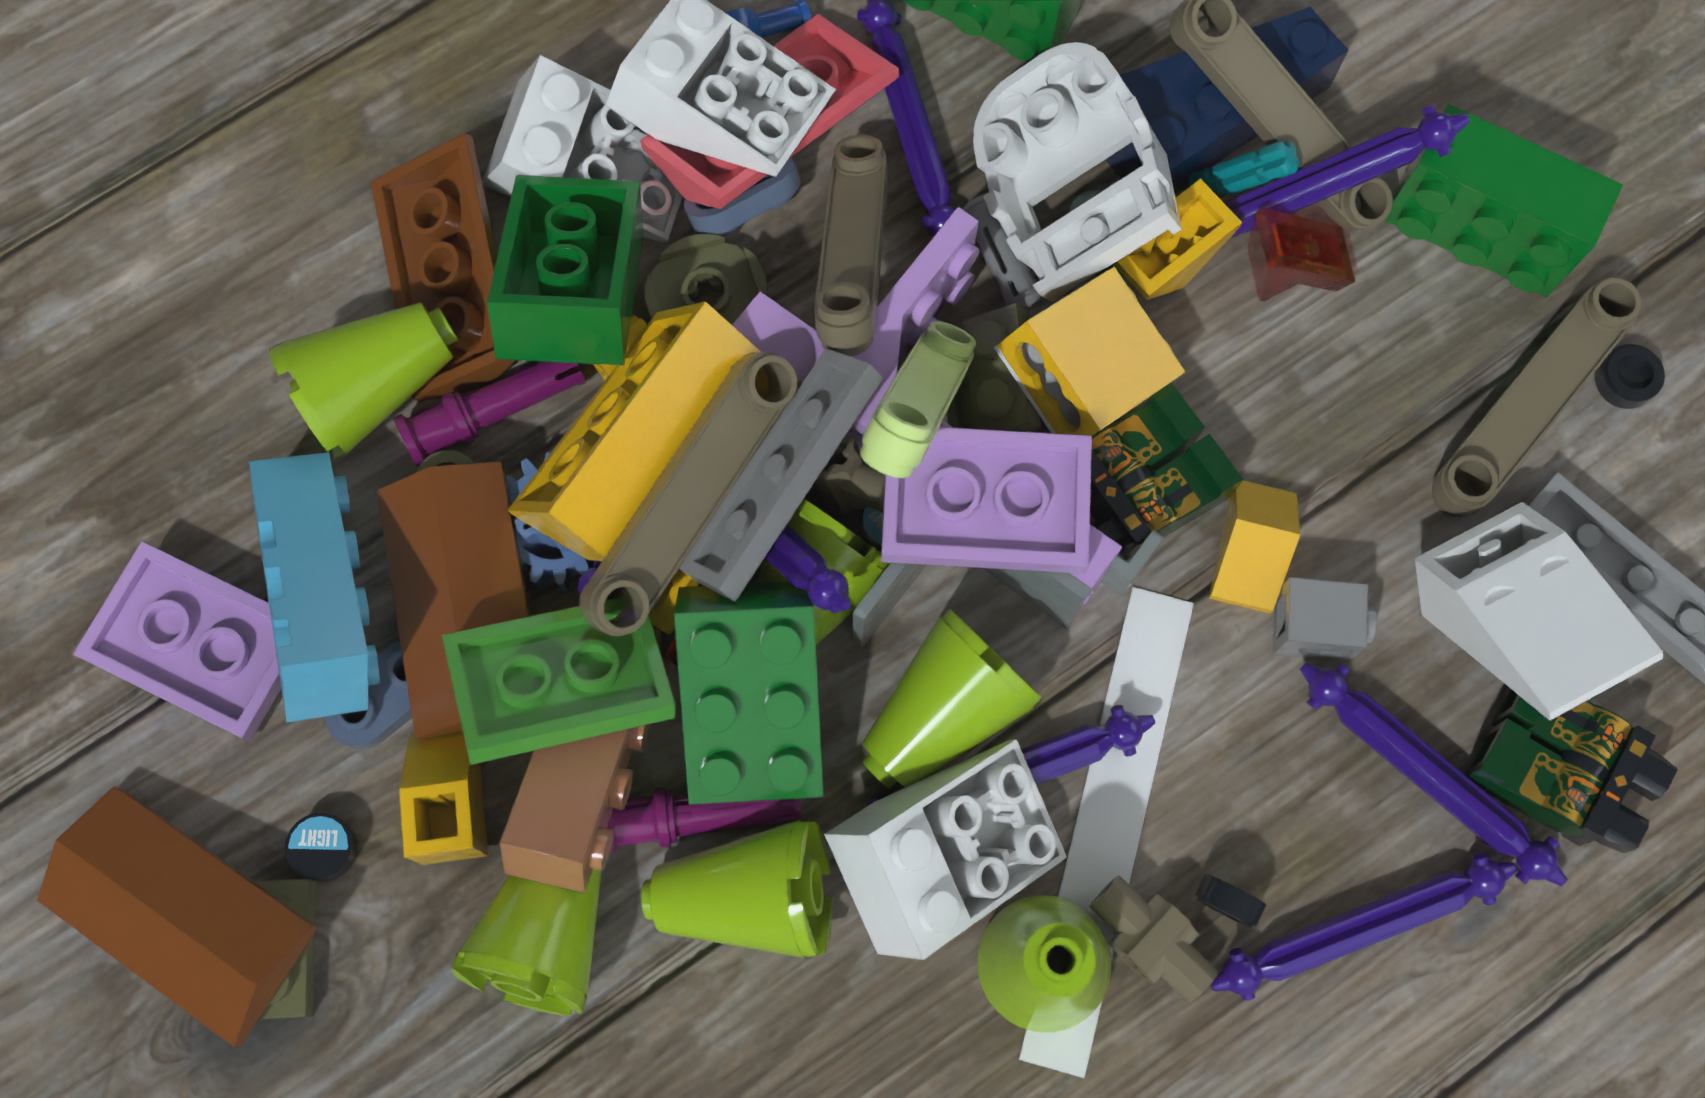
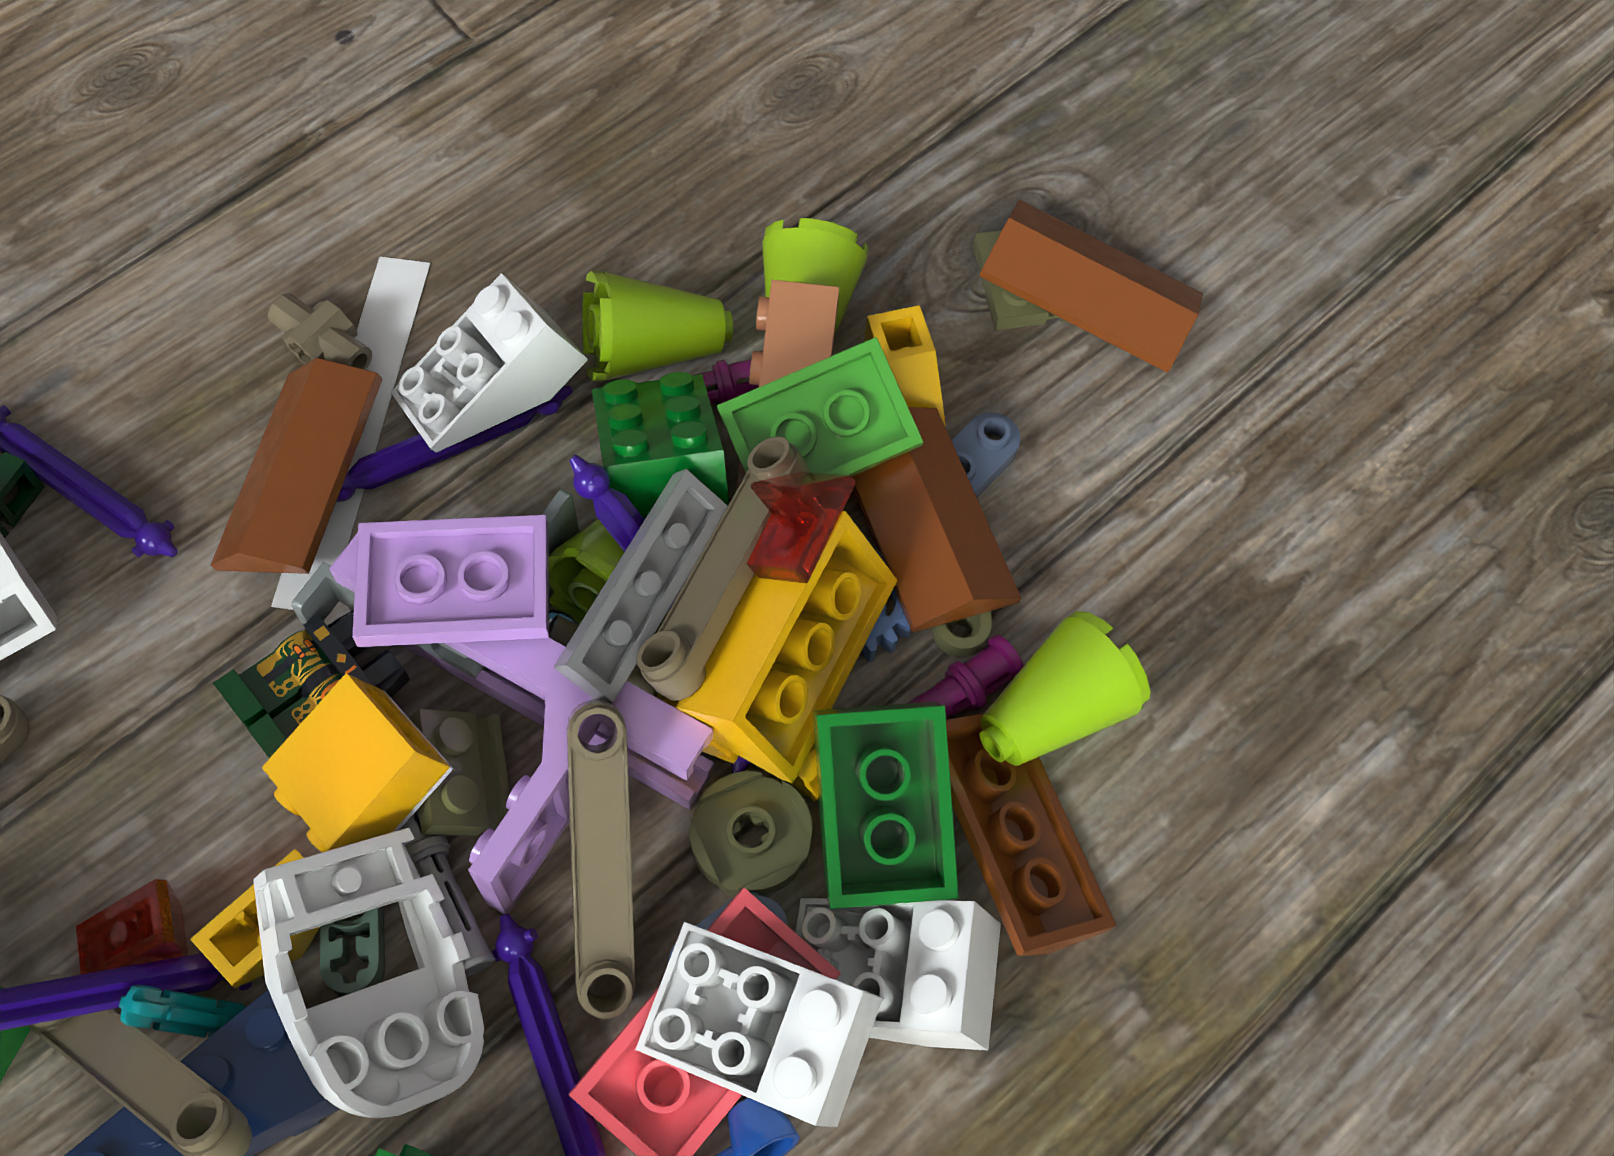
camera: 170 degrees right, 10 degrees down
lavender plate [73,541,281,742] -> none
medium azure wedge [249,452,380,723] -> none
tile [285,813,357,882] -> none
yellowish green piece [860,321,976,478] -> none
lime cone [862,608,1042,789] -> none
lime cone [977,895,1112,1033] -> none
black tile [1195,874,1267,928] -> none
yellow slope [1209,480,1301,614] -> none
dark purple wheel [1210,852,1517,1001] -> none
light grey brick [1273,577,1377,661] -> none
none -> dark orange slope [210,358,383,574]
none -> clear red slope [747,472,856,583]

